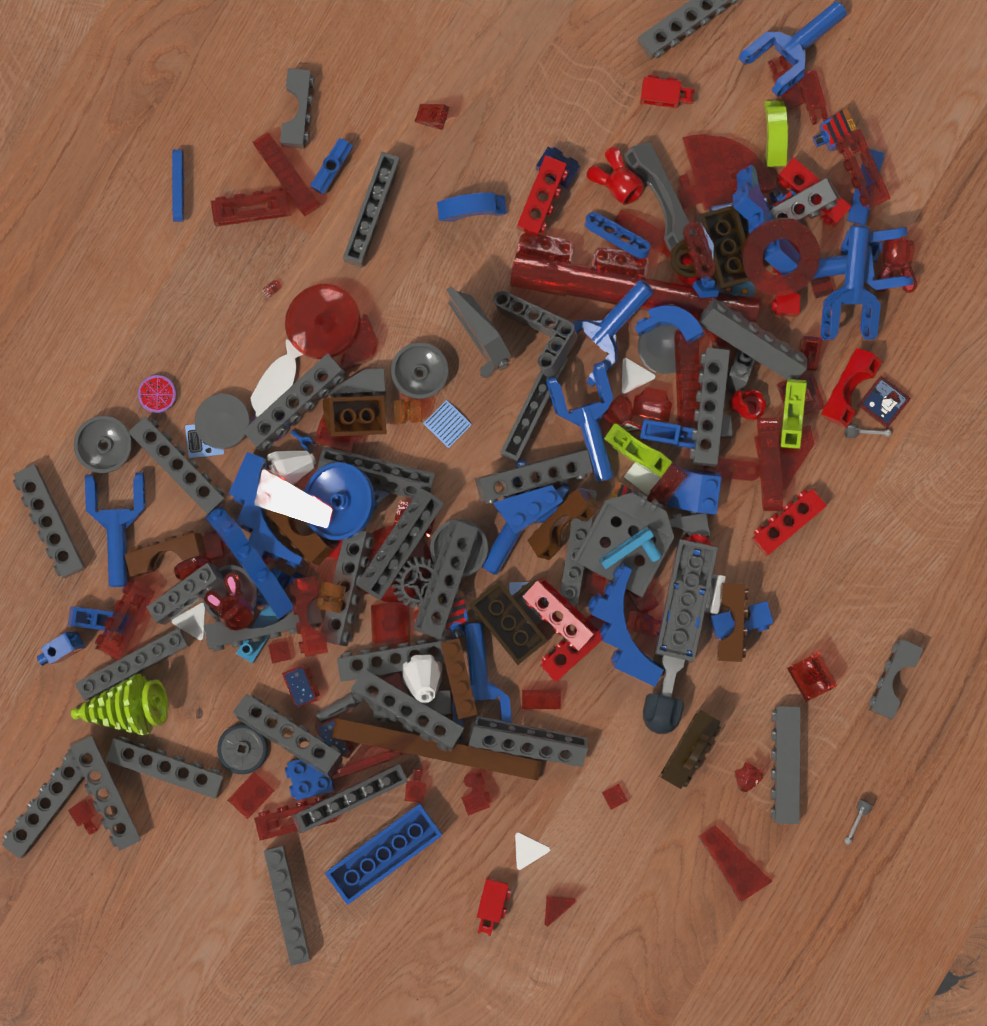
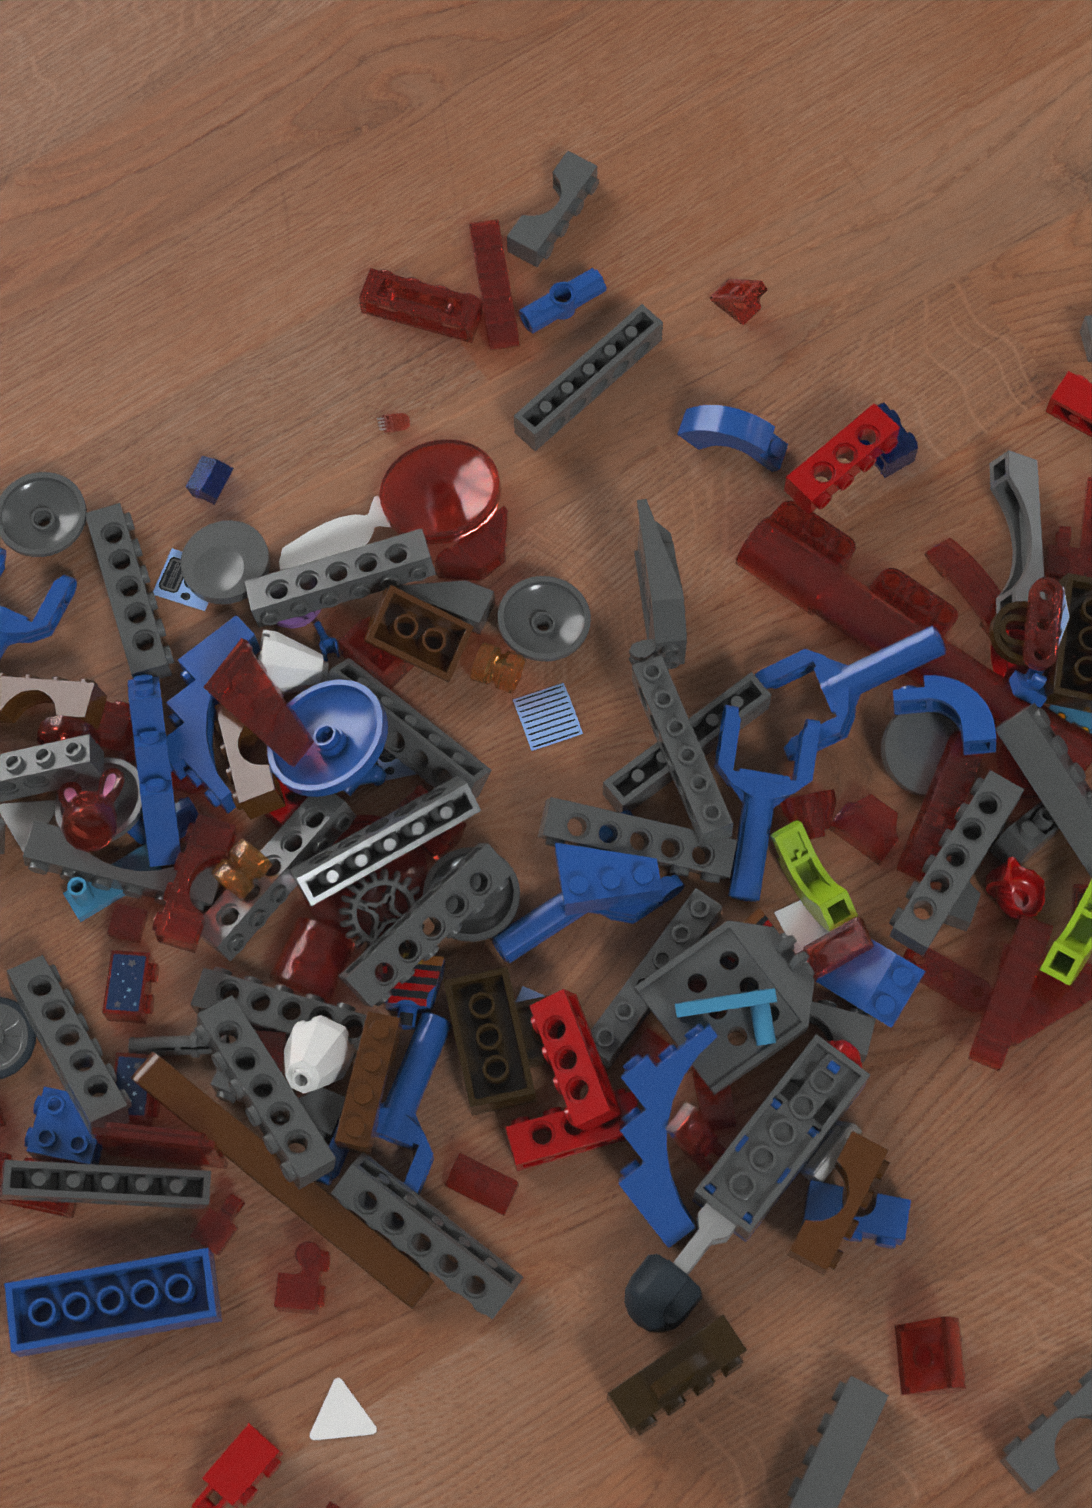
camera: 25 degrees right, 15 degrees down
tile [138,375,177,414] -> none
blue beam [172,149,184,222] -> none
dark grey beam [493,291,578,376] -> none
reddish brown arch [527,488,600,560] -> none
blue beam [585,212,650,258] -> none
red piece [586,147,644,205] -> none
clear red tile [602,784,628,810] -> none
sticker [620,421,642,432] -> none
white sticker [622,358,655,394] -> none
blue slope [640,420,701,449] -> none
clear red piece [734,762,764,792] -> none
red brick [752,489,827,556] -> none
none -> clear blue piece [185,456,234,505]
none -> dark grey brick [632,655,733,847]

